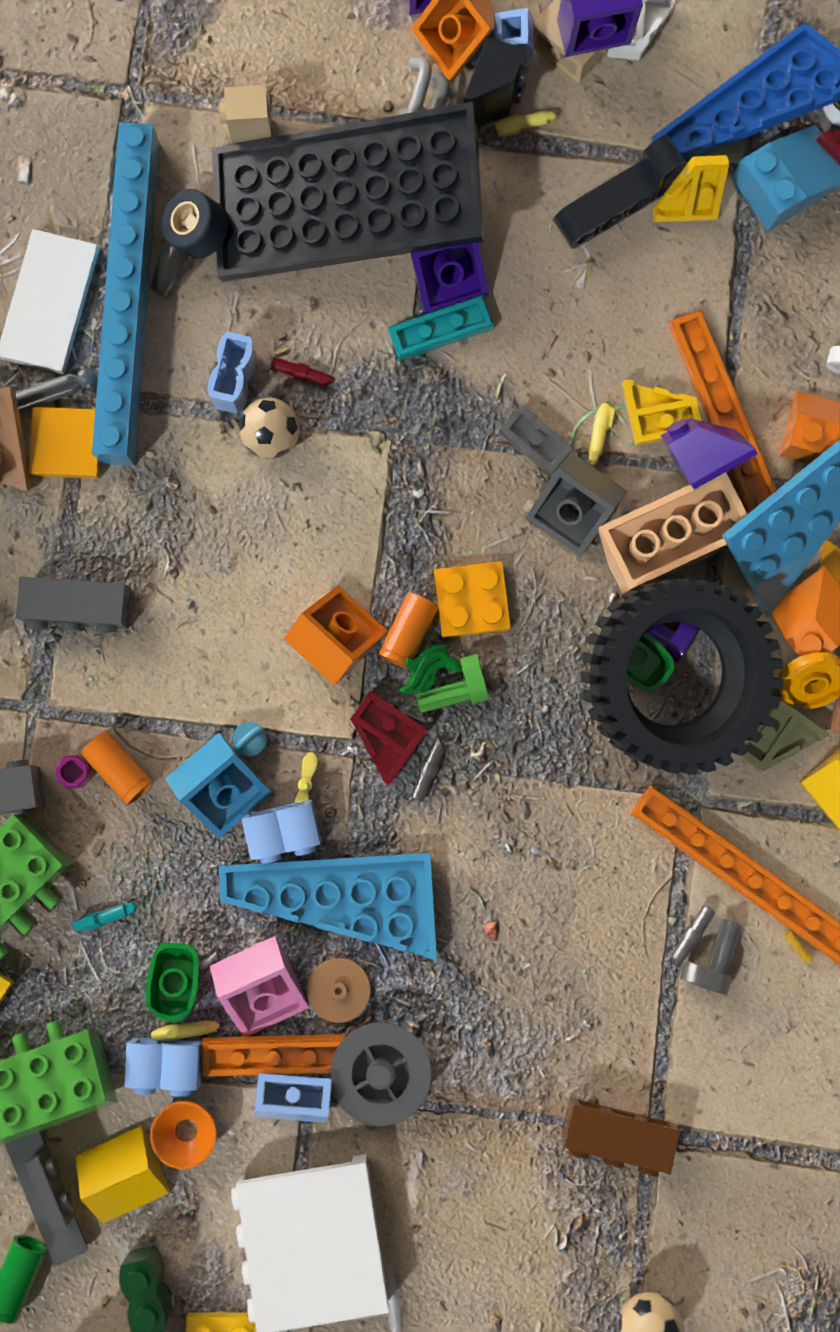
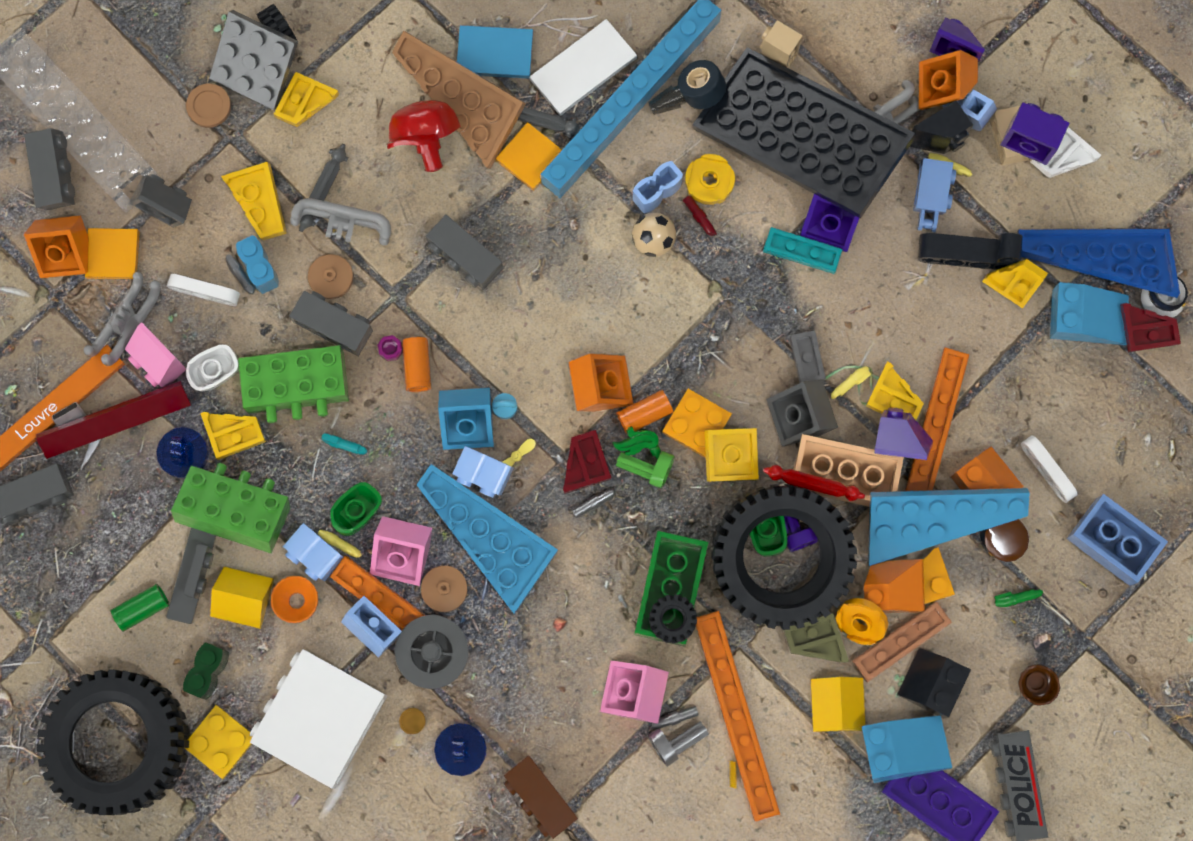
camera: 45 degrees right, 5 degrees down
none -> pearl gold piece [399,708,426,735]
none -> clear blue tile [434,723,487,776]
none -> bright pink slope [600,661,669,724]
none -> green brick [634,531,708,647]
none -> black tyre [649,594,697,644]
none -> yellow plate [685,154,735,205]
none -> yellow plate [705,428,759,482]
none -> red wheel [763,465,865,501]
none -> medium blue brick [913,158,956,233]

